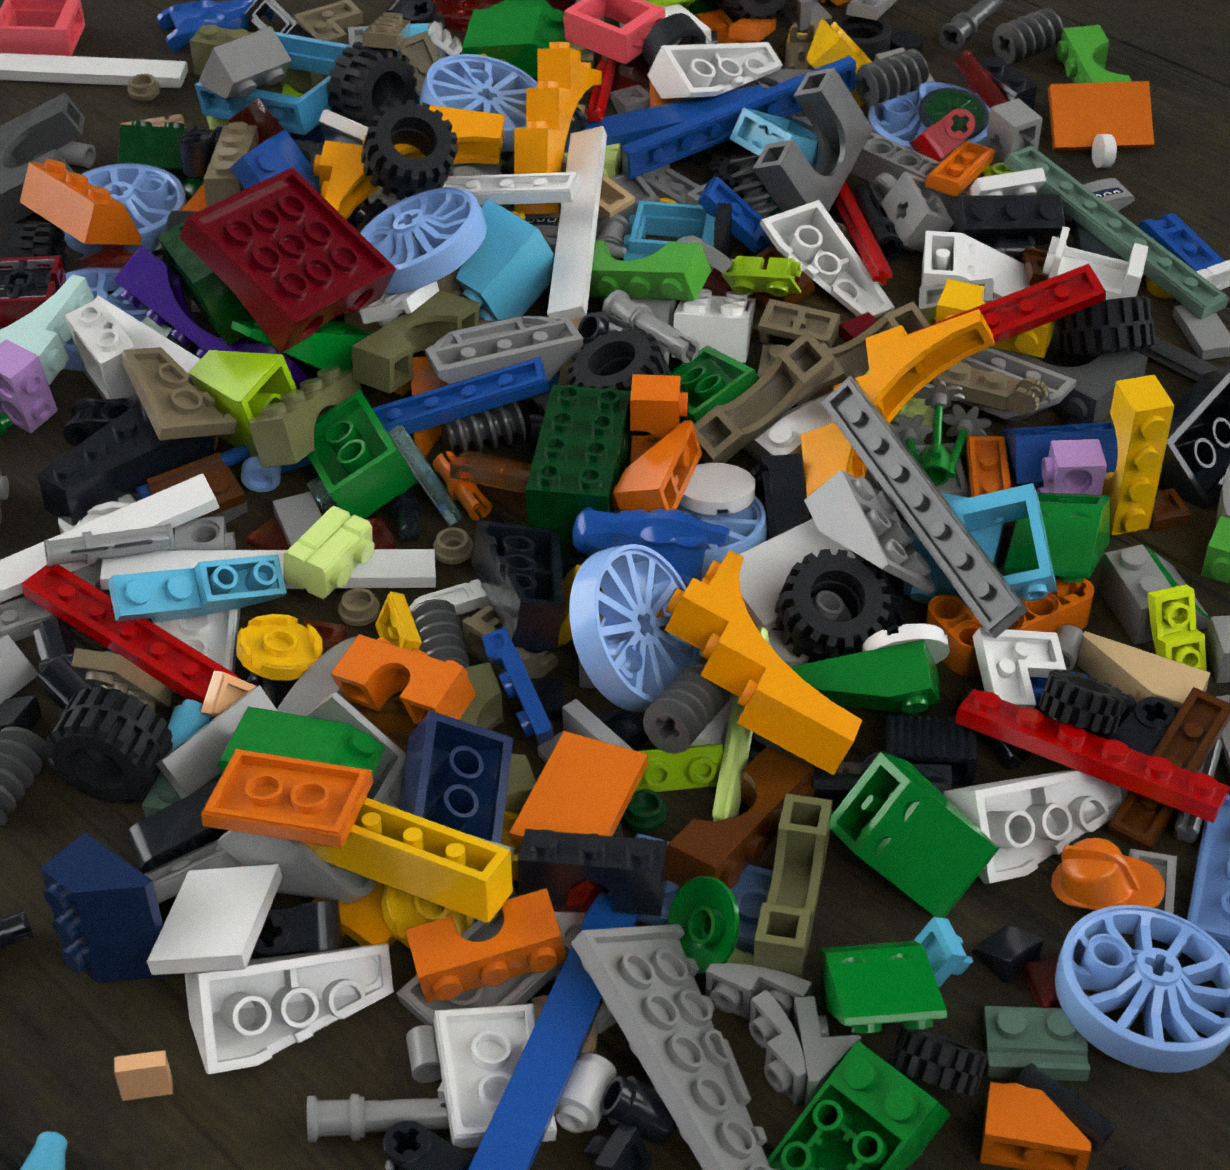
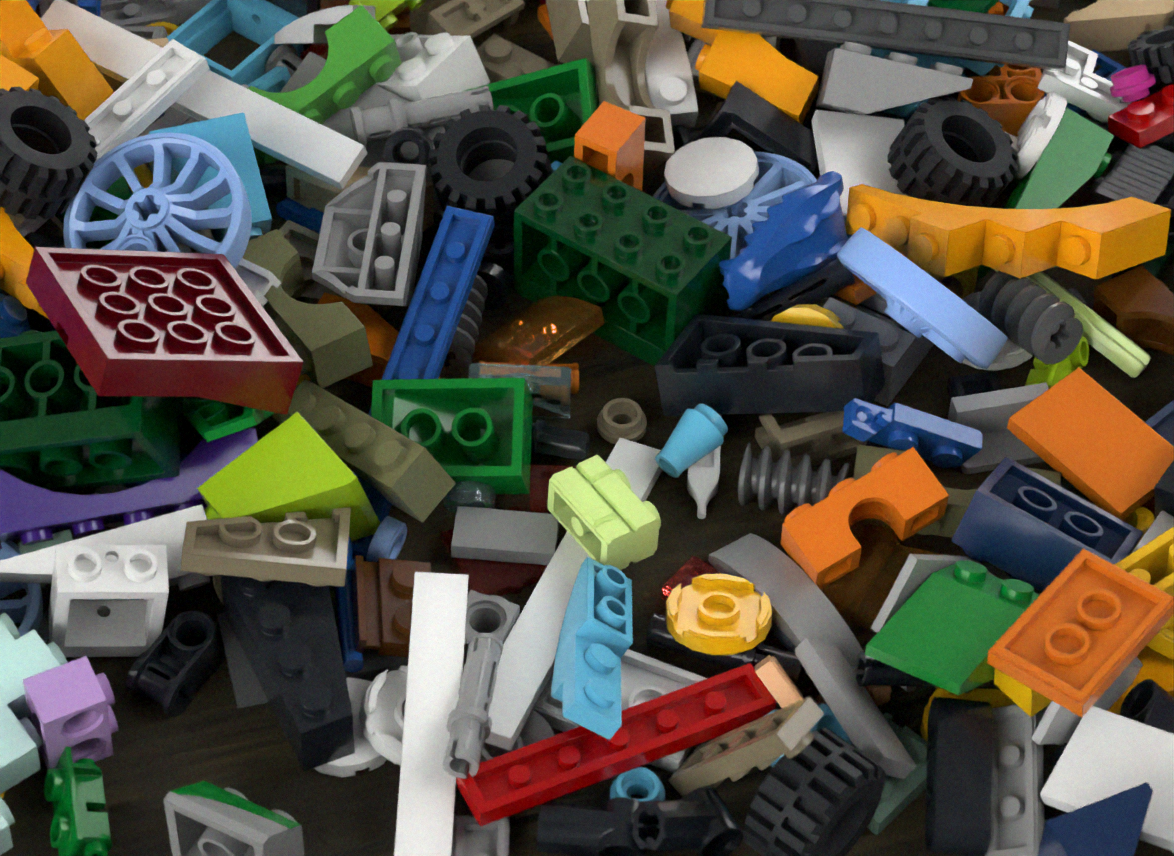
camera: 65 degrees left, 5 degrees up
dark tan plate [338,588,380,626] -> none
yellow tile [375,591,422,651] -> none
orange slope [612,420,702,512] -> none
none -> medium azure cone [655,403,728,478]
none -> dark pink plate [1110,65,1156,102]

